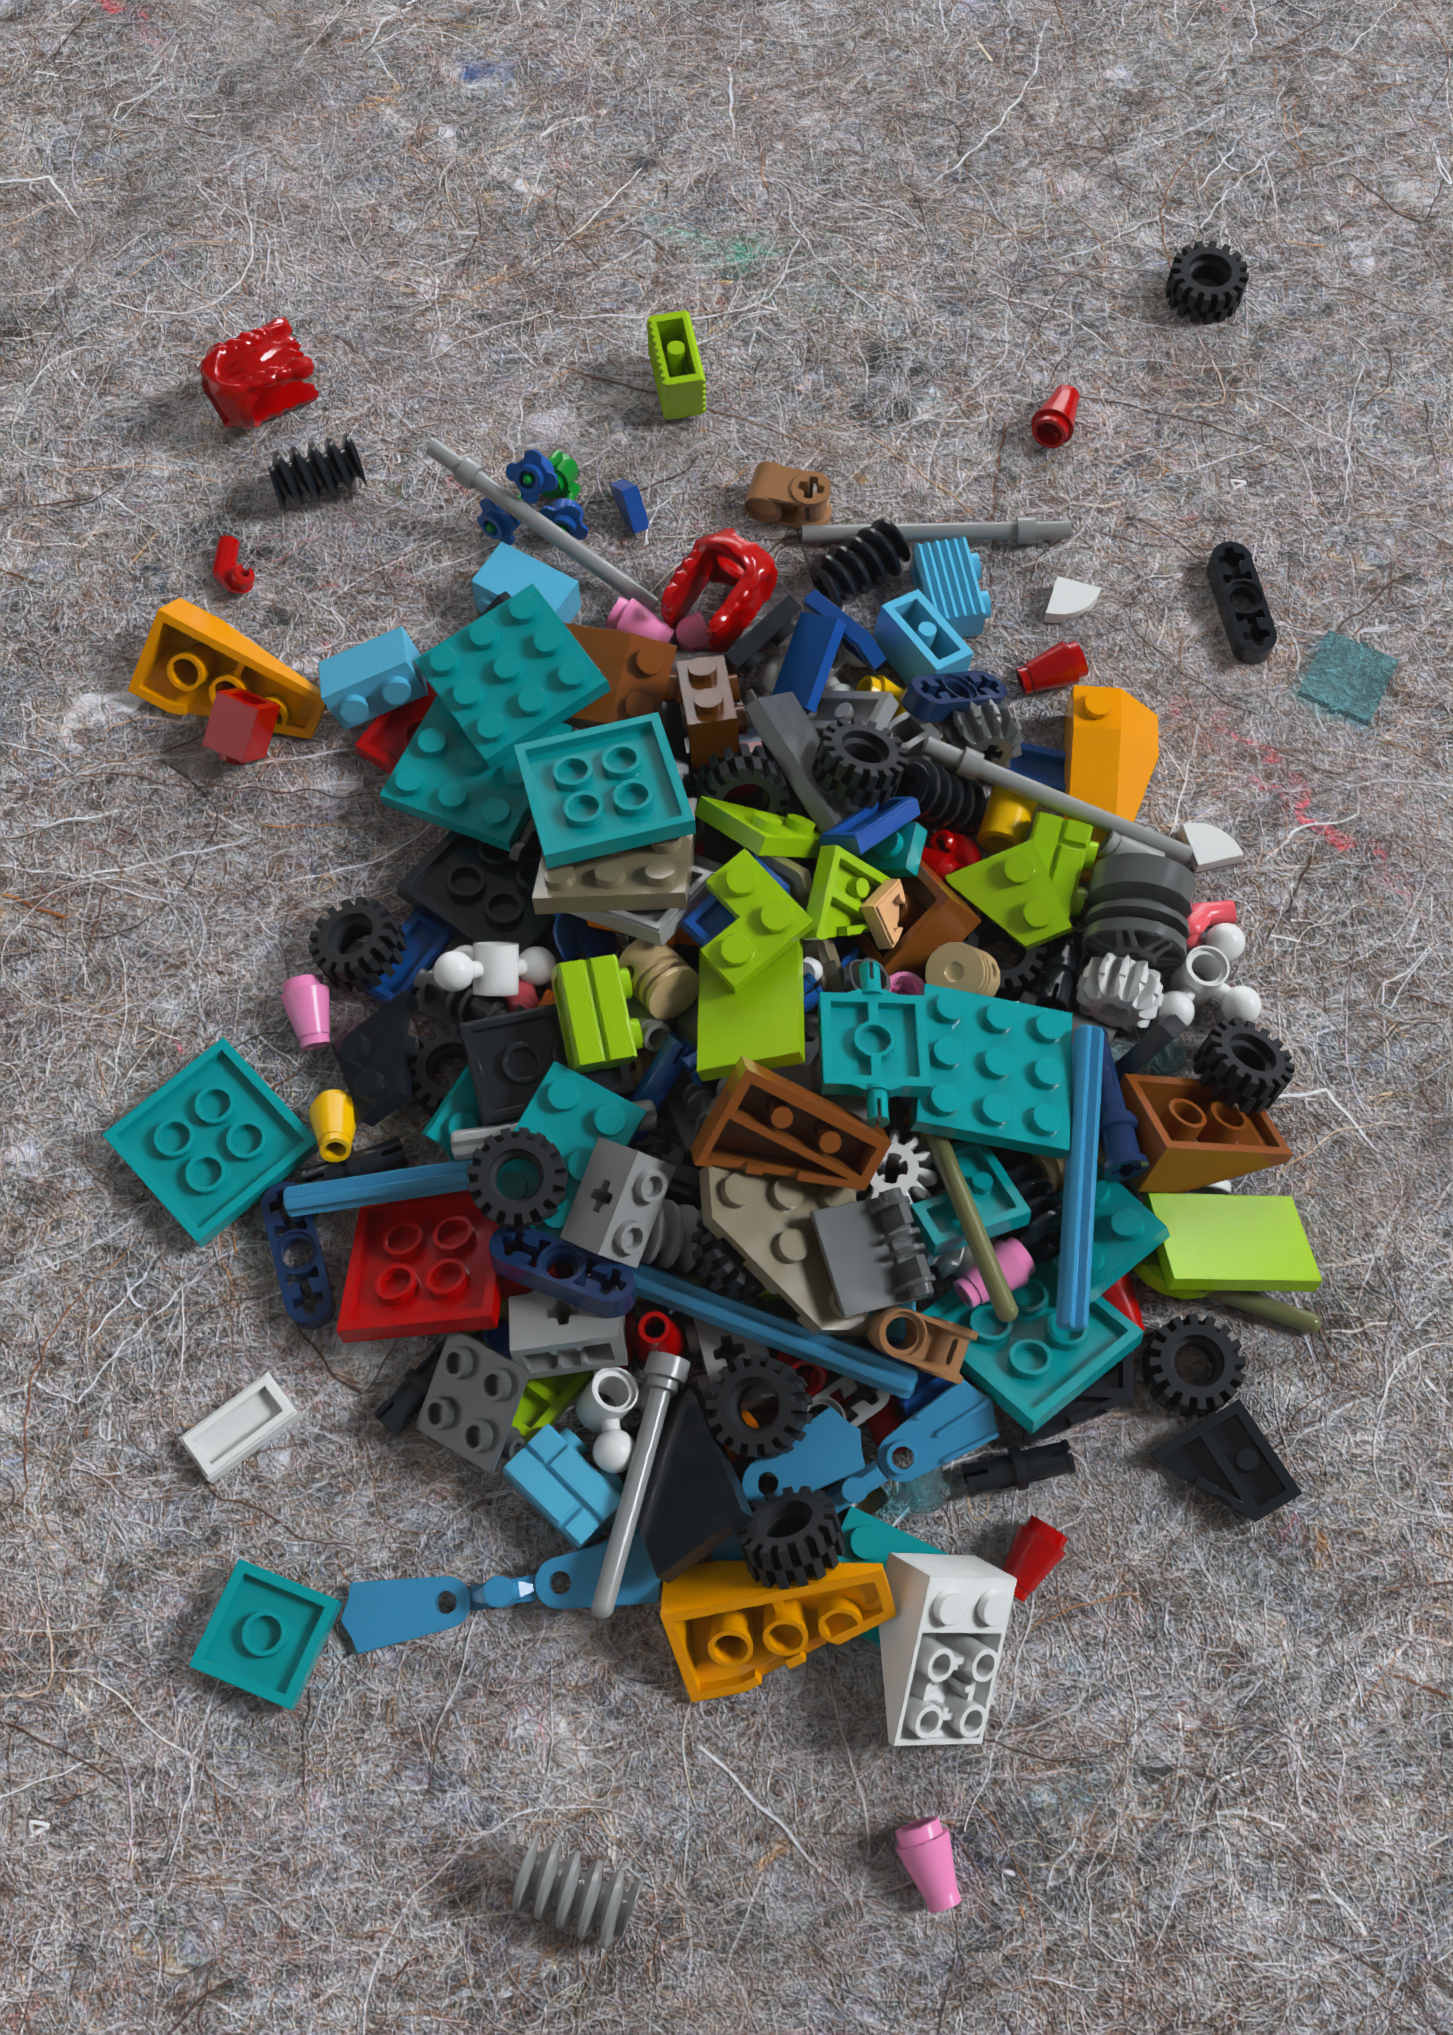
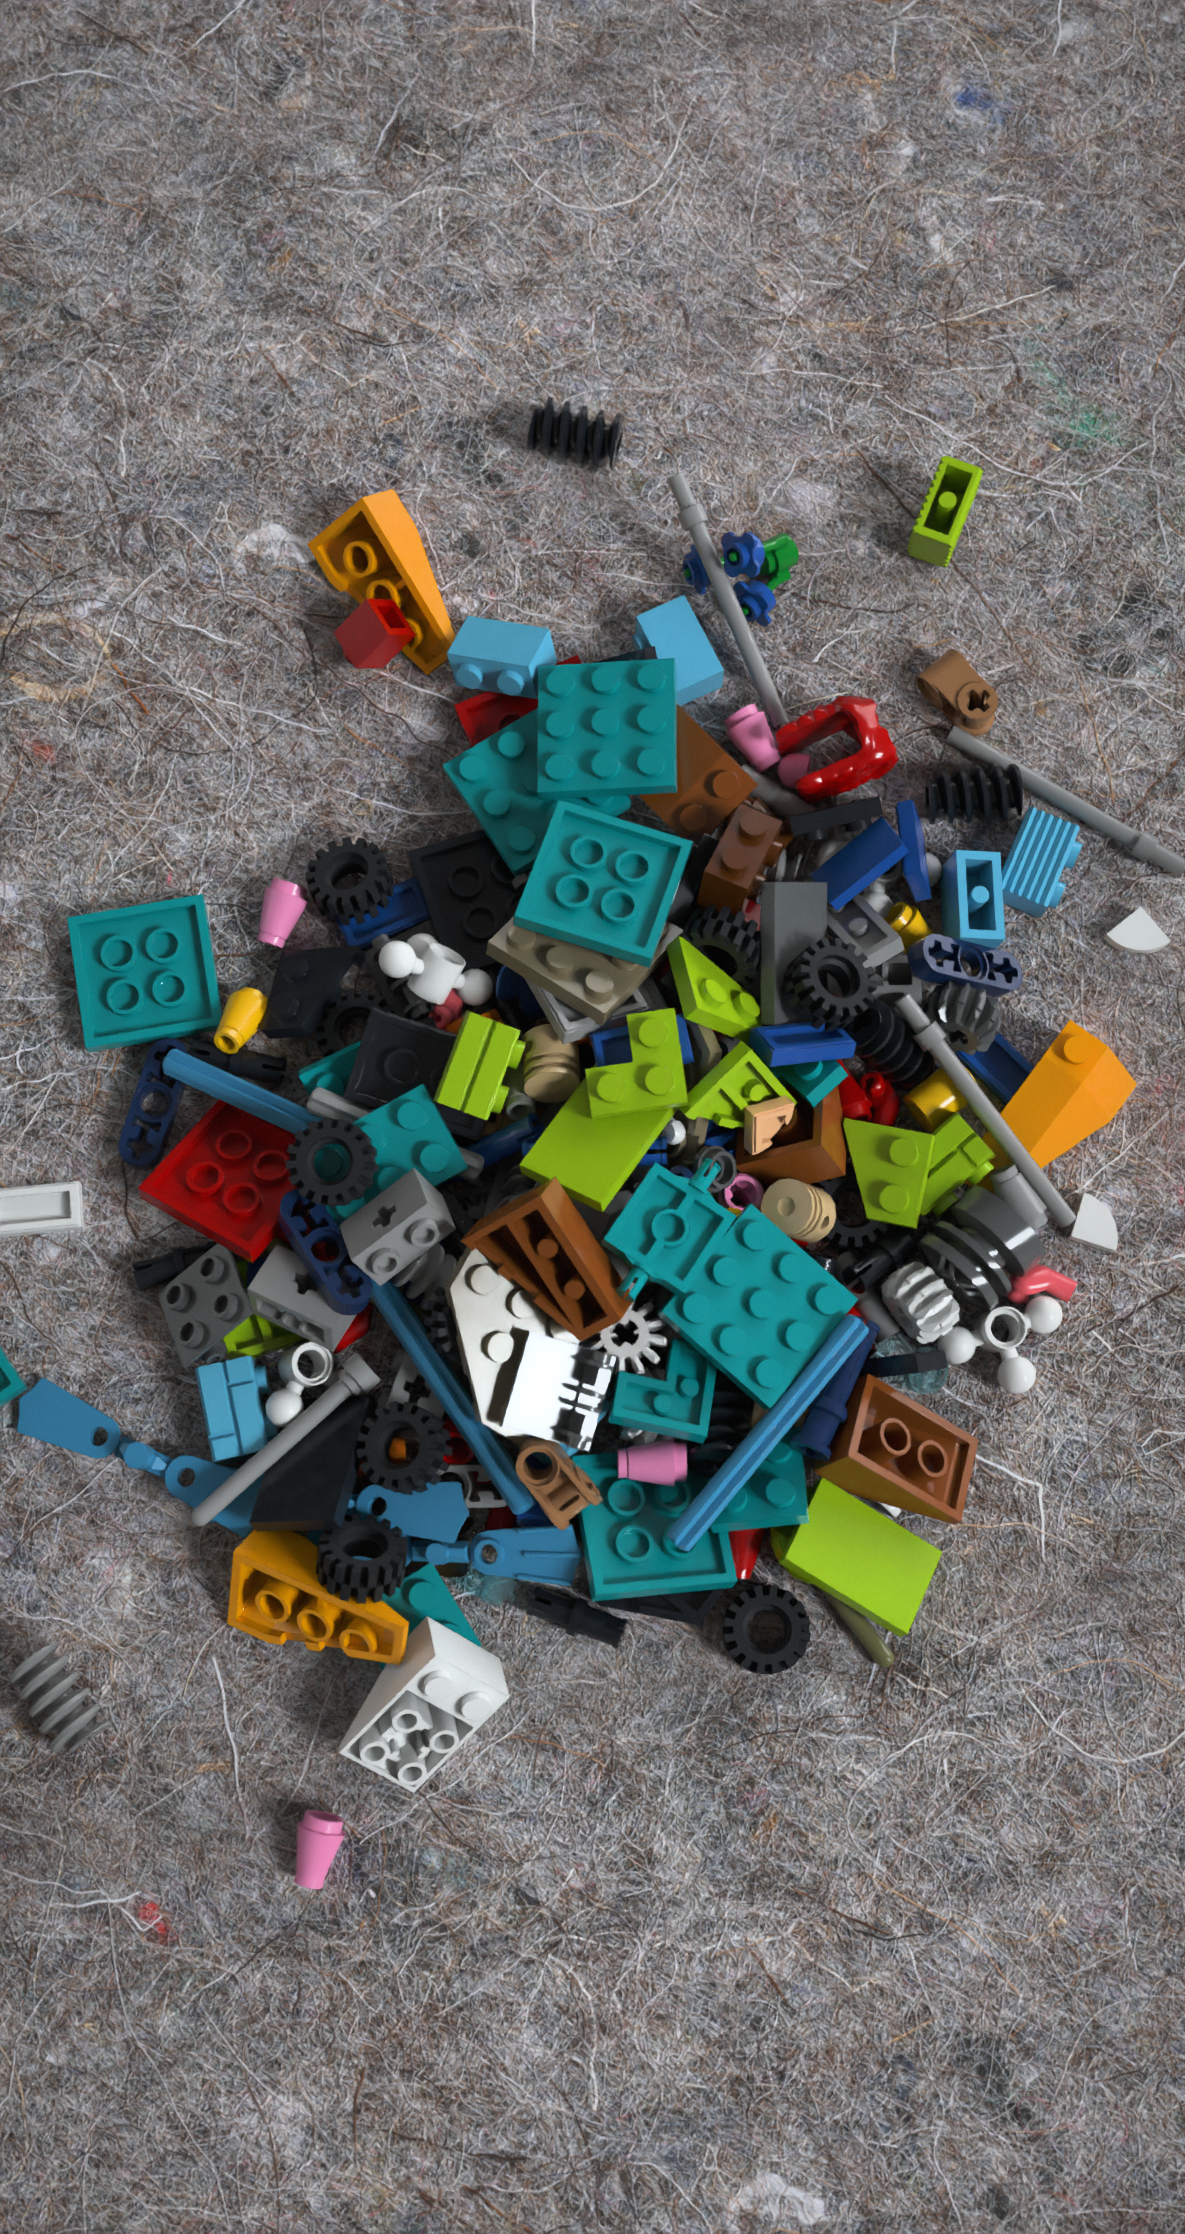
camera: 35 degrees right, 10 degrees up
red piece [197,317,319,431] -> none
red arm [212,535,255,595] -> none
blue tile [609,479,650,534] -> none
red cone [634,1311,686,1363] -> none
olive piece [906,1106,1018,1322] -> none
red cone [1002,1515,1069,1602] -> none
red cone [1015,640,1088,695] -> none
black wing [1150,1399,1302,1523] -> none
black tyre [1193,1018,1295,1113] -> none

